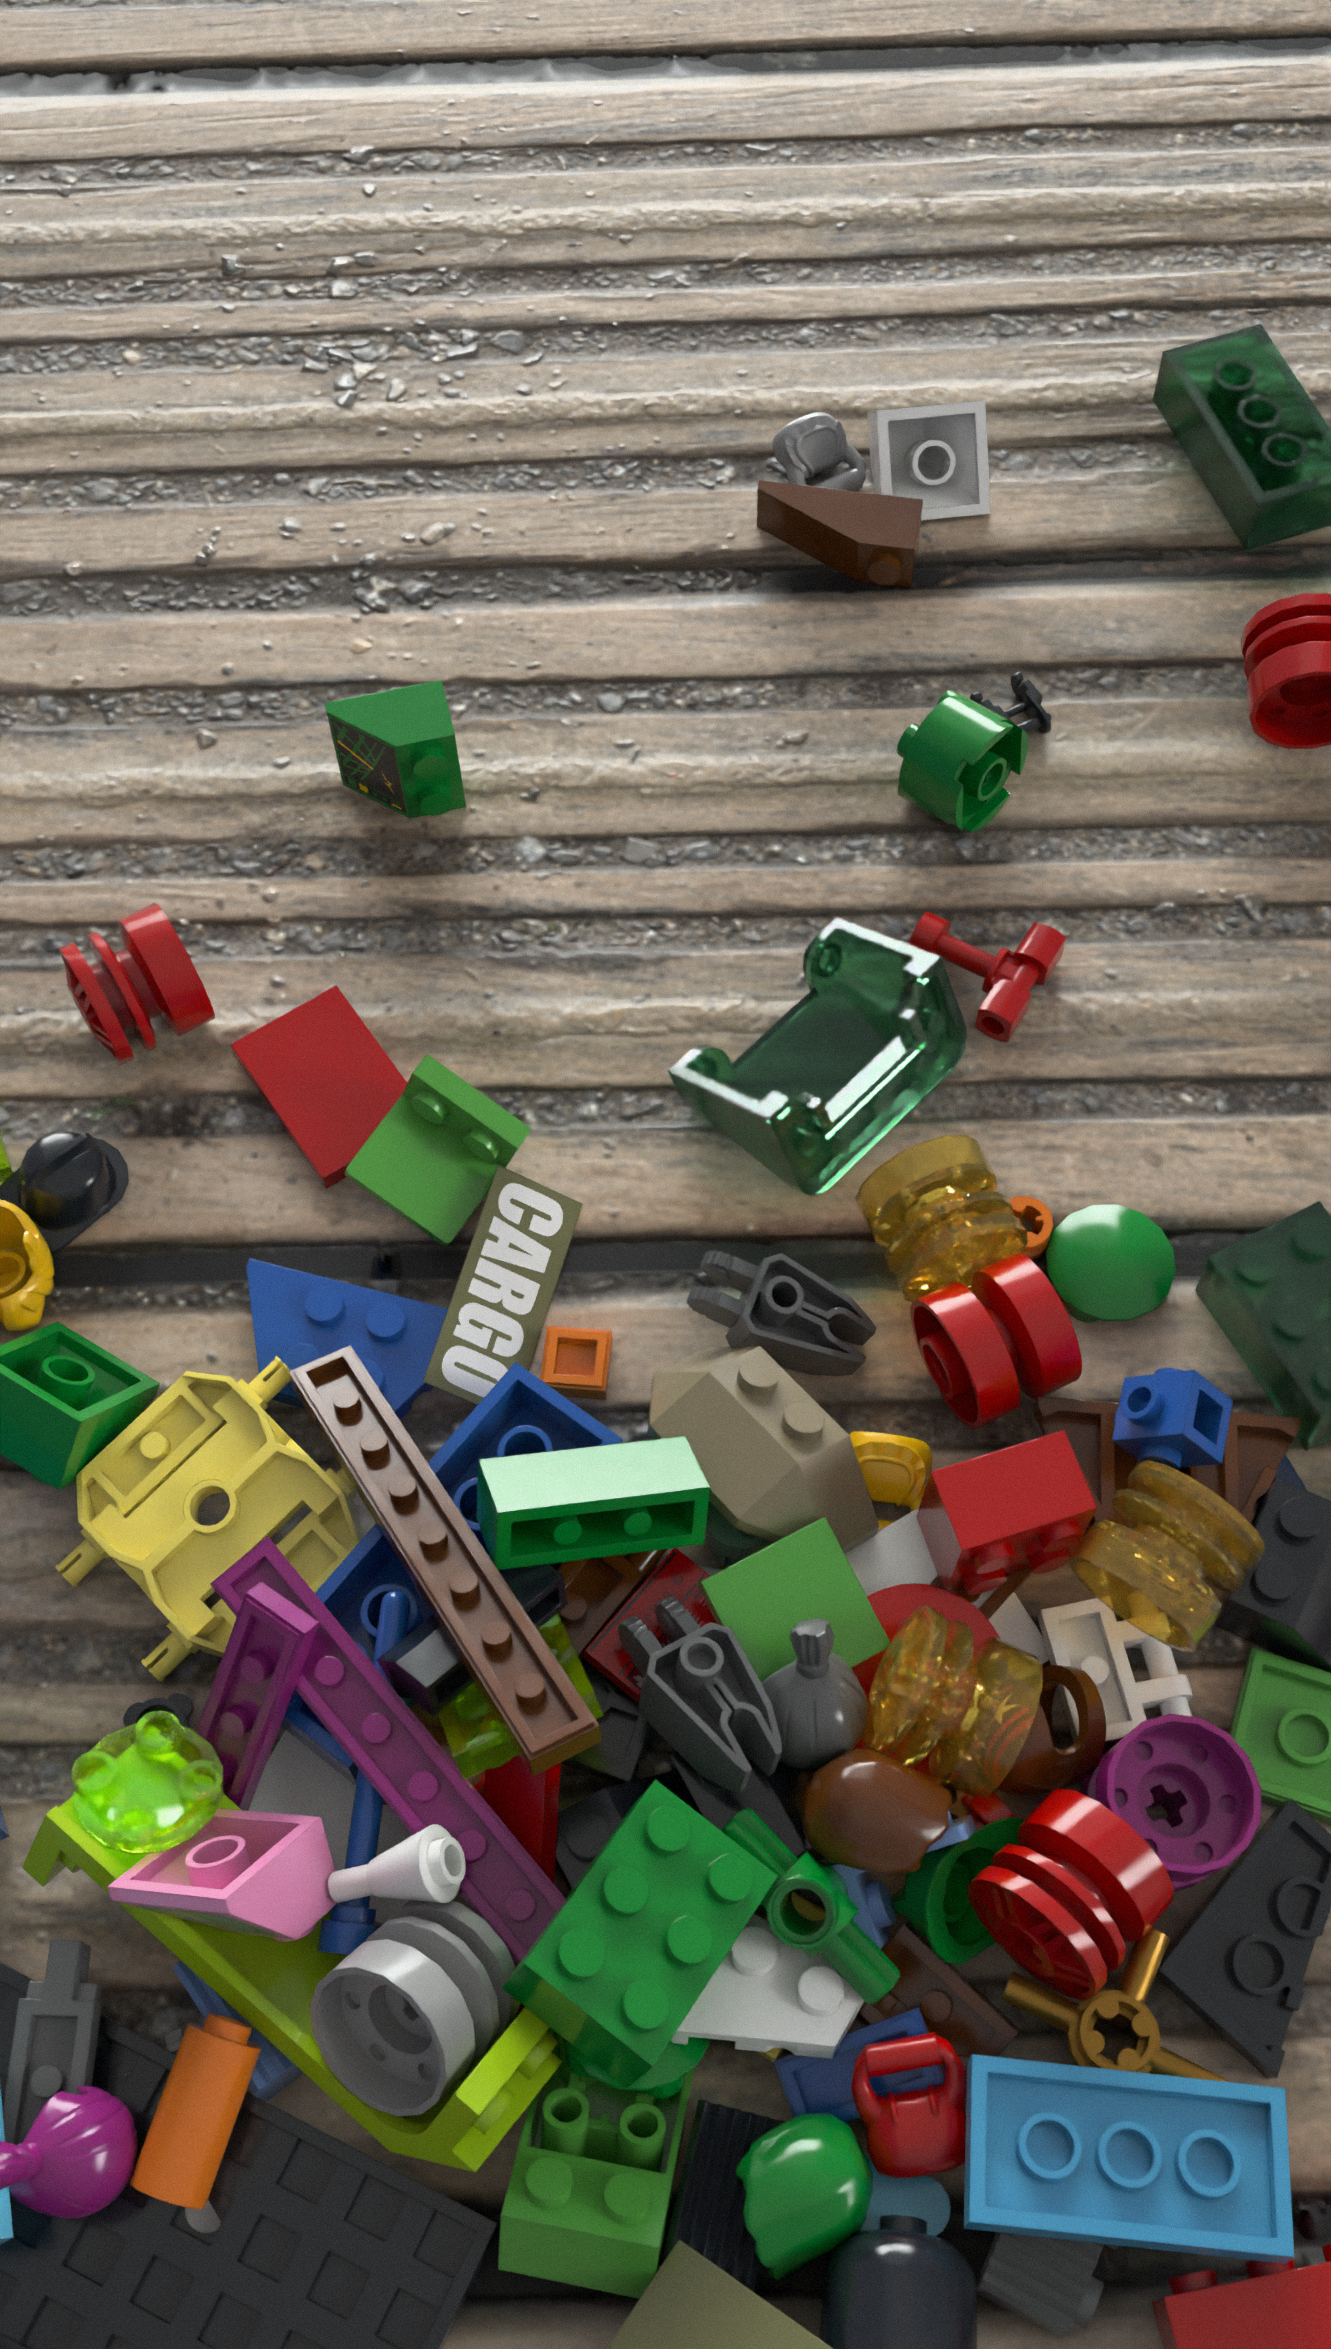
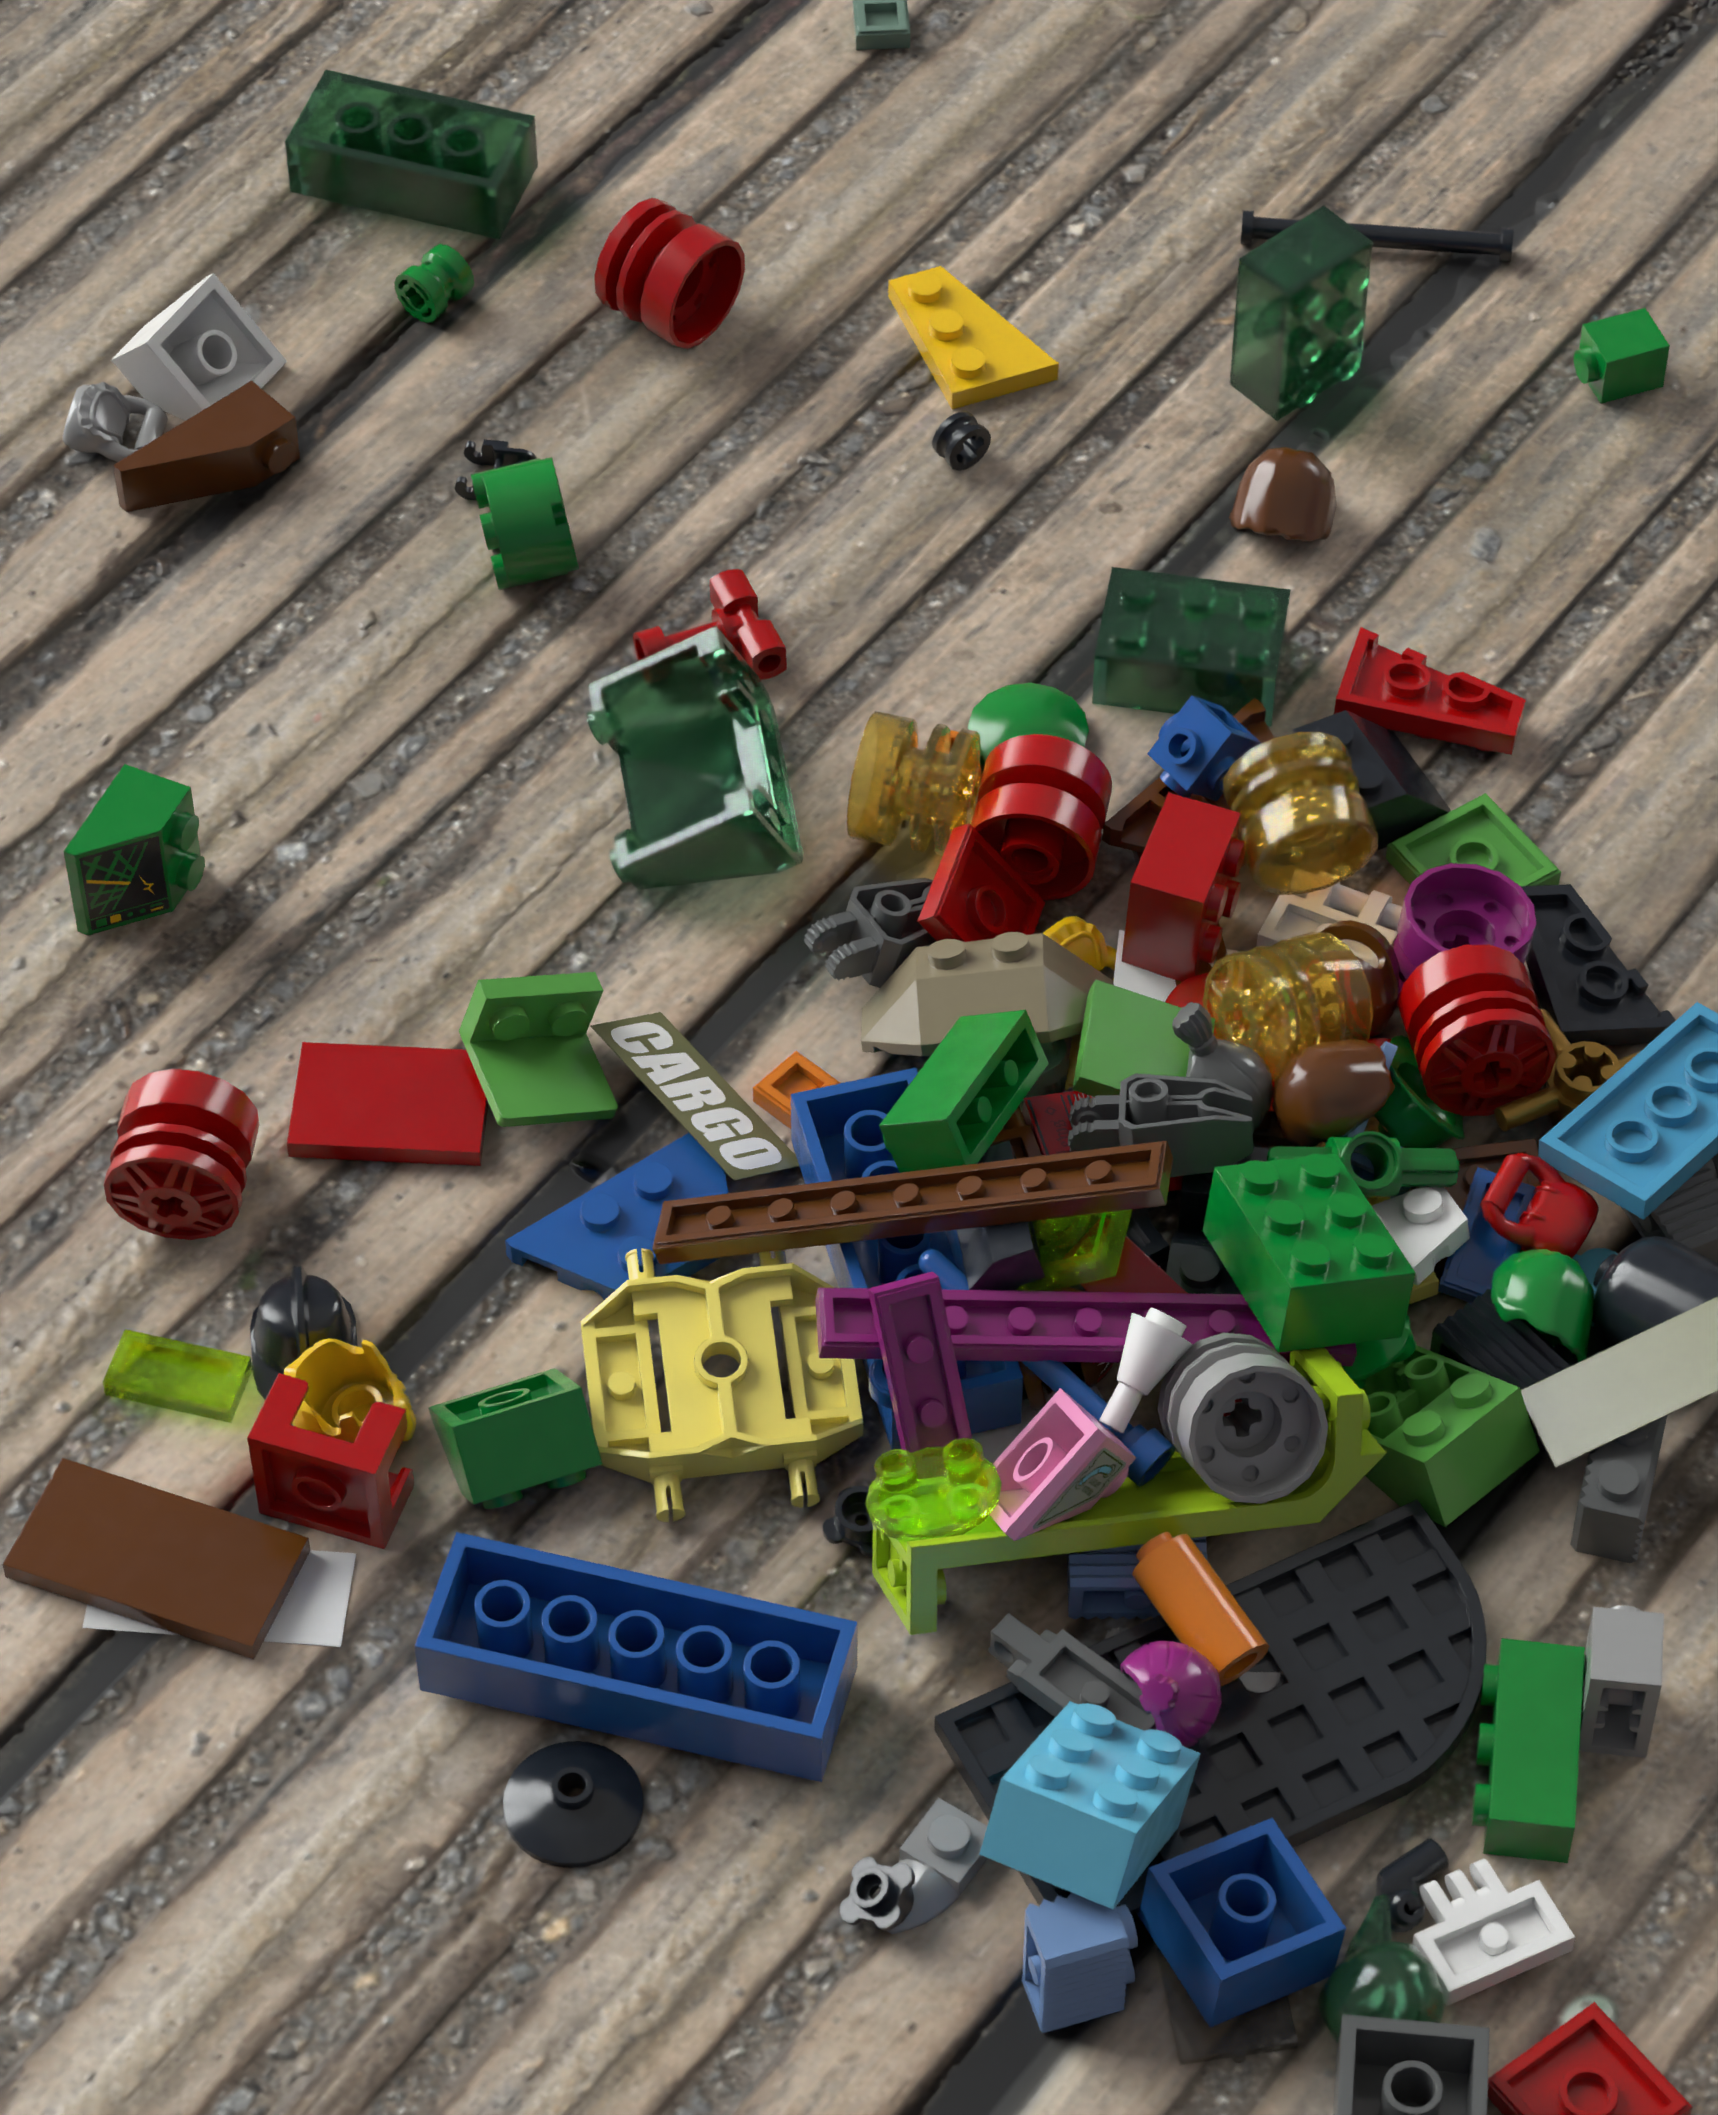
camera: 55 degrees left, 10 degrees down
none -> green wheel [394,244,474,323]
none -> red tile [917,823,1045,942]

